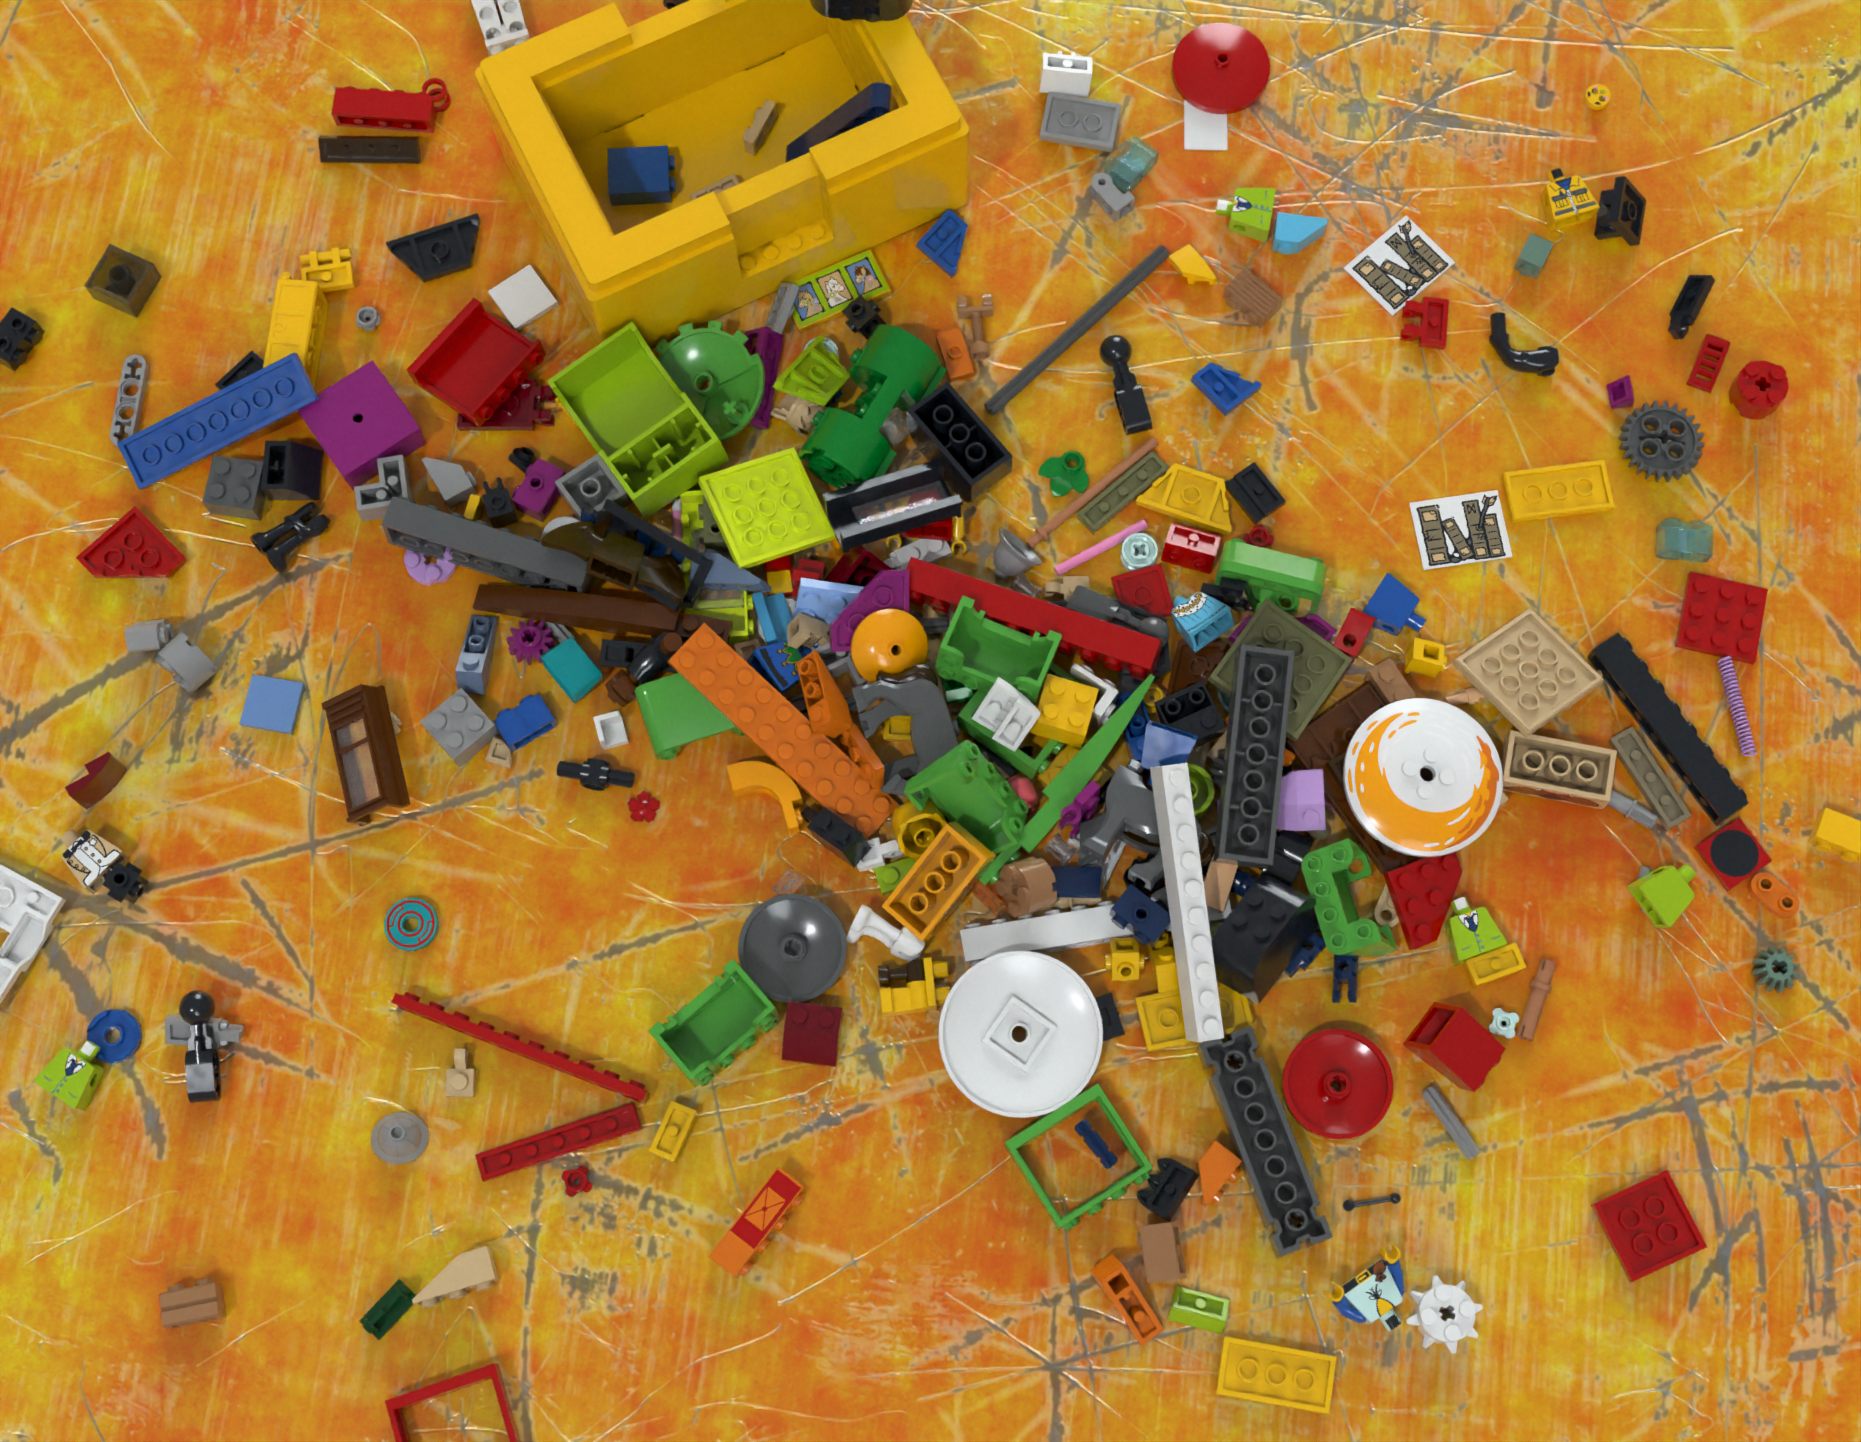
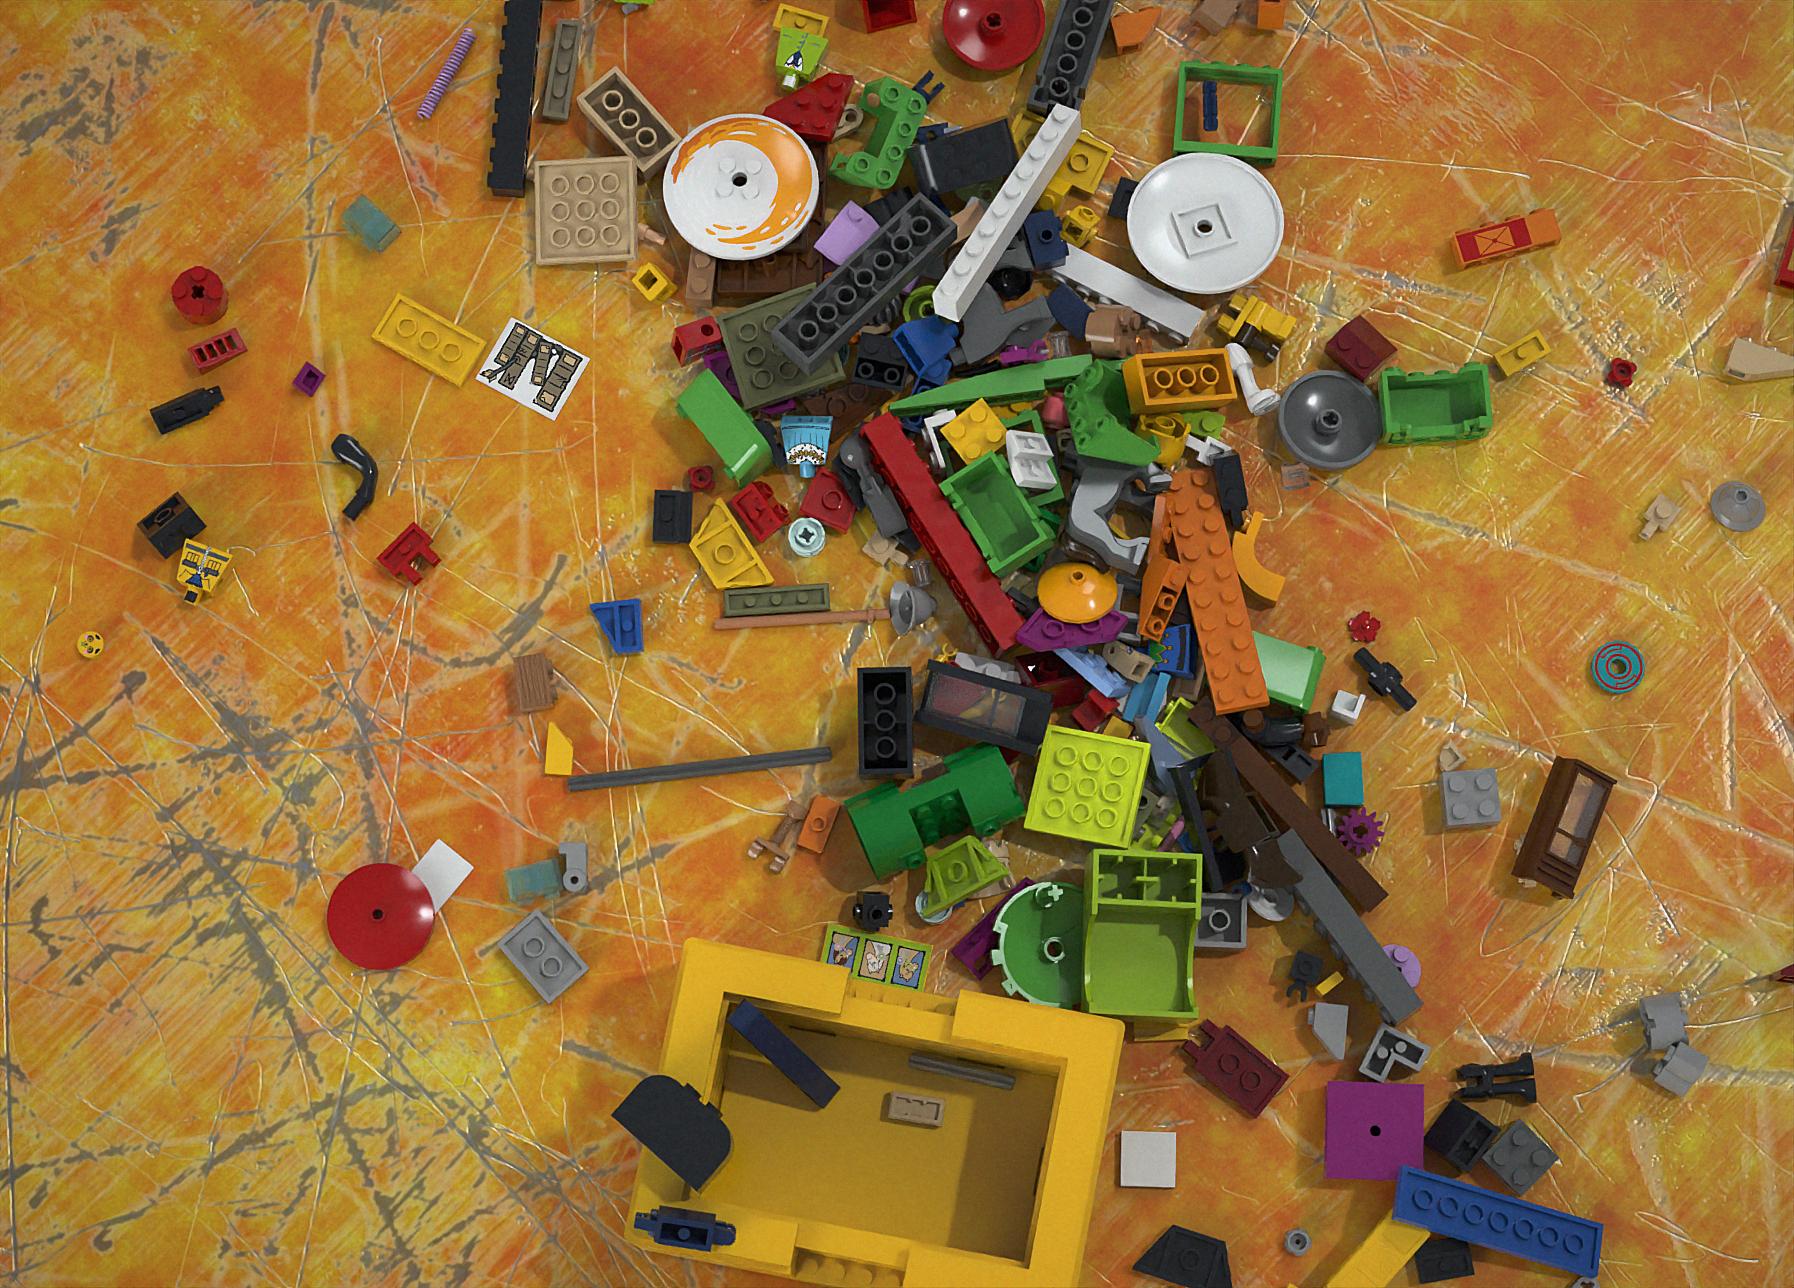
camera: 140 degrees left, 5 degrees up
red plate [76,506,188,578] -> none
medium blue tile [239,674,305,735] -> none
red plate [391,992,650,1105] -> none
red panel [407,298,546,427] -> none
sand blue slope [455,615,498,695] -> none
red tile [475,1103,642,1182] -> none
blue brick [493,694,557,752] -> none
black plate [508,447,537,473] -> none
magenta brick [512,458,566,523] -> none
blue brick [608,145,676,206] -> none
tan plate [743,100,777,156] -> none
light grey plate [765,282,799,334] -> none
blue wing [916,209,968,278] -> none
green plate [1038,451,1089,497] -> none
white brick [1039,51,1092,97] -> none
bright pink bar [1054,519,1148,577] -> none
black beam [1099,335,1152,436] -> none
black plate [1137,1158,1199,1222] -> none
lime torso [1216,188,1276,242] -> none
medium azure slope [1272,212,1328,254] -> none
sticker [1344,215,1455,316] -> none
blue torso [1362,573,1426,636] -> none
sand green brick [1513,233,1554,279] -> none
light grey axle [1607,789,1658,828] -> none
dark grey gear [1618,401,1705,482] -> none
red plate [1675,571,1768,665] -> none

